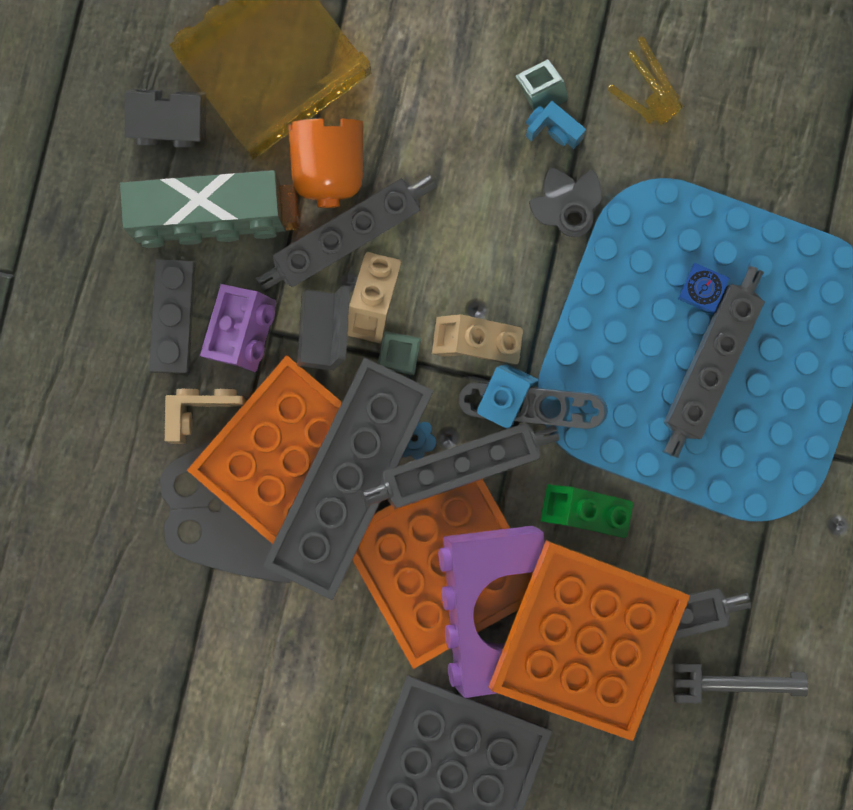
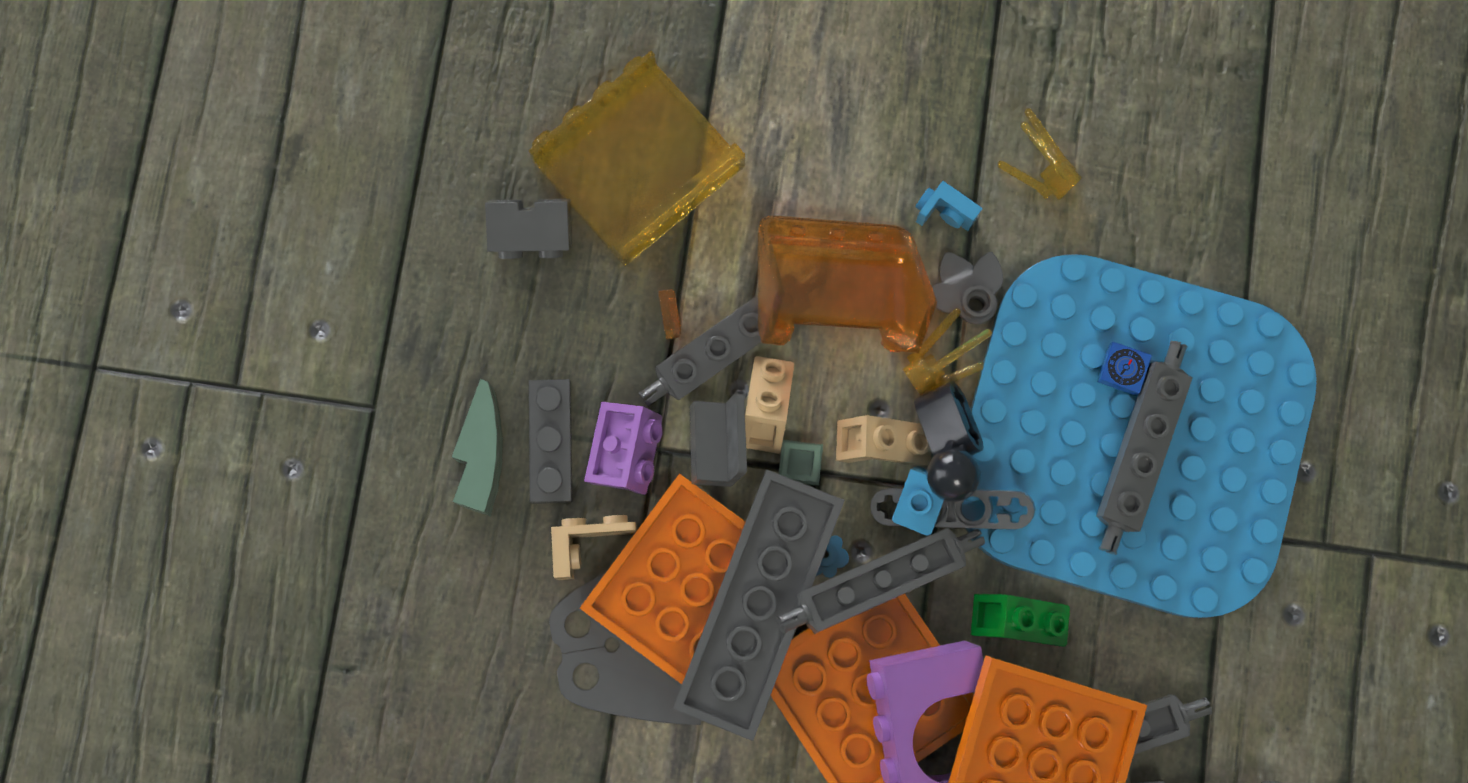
camera: 10 degrees left, 5 degrees down
sand green brick [120,170,285,248] -> none
orange cylinder [289,119,363,208] -> none
sand green slope [515,59,568,111] -> none
none -> sand green slope [452,379,503,516]
none -> clear orange windscreen [758,215,937,353]
none -> clear yellow plant [902,308,992,395]
none -> black beam [914,381,984,502]

